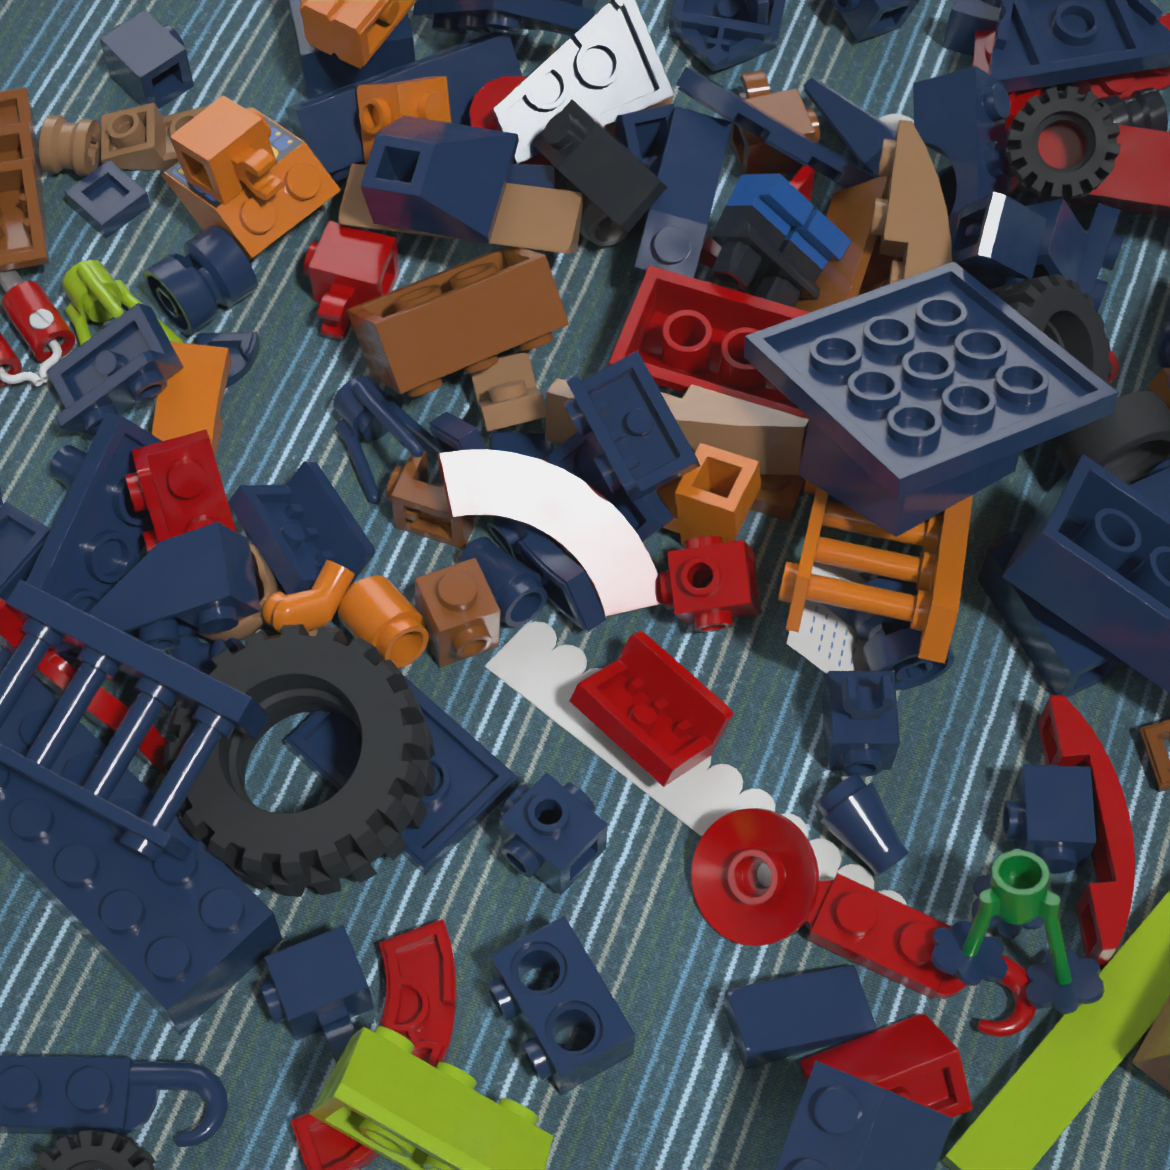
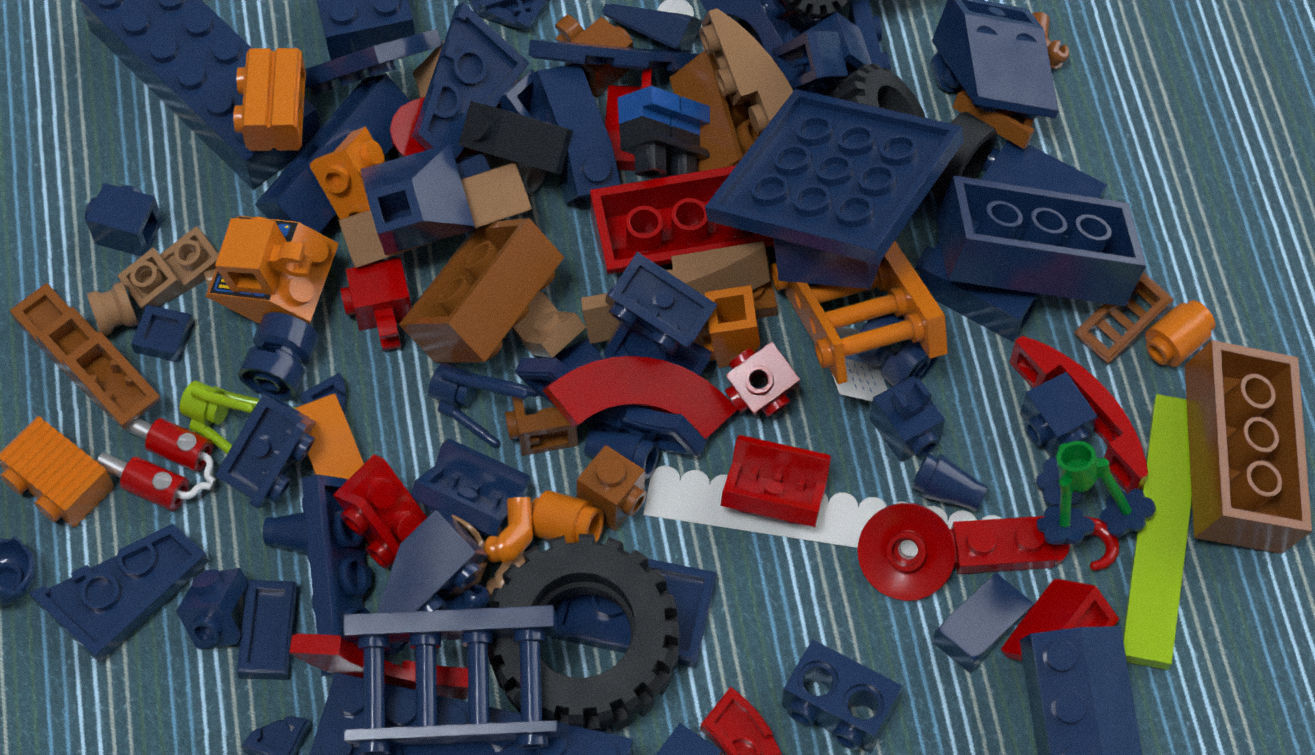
camera: 30 degrees left, 0 degrees up
dark blue brick [500,772,607,895] -> none

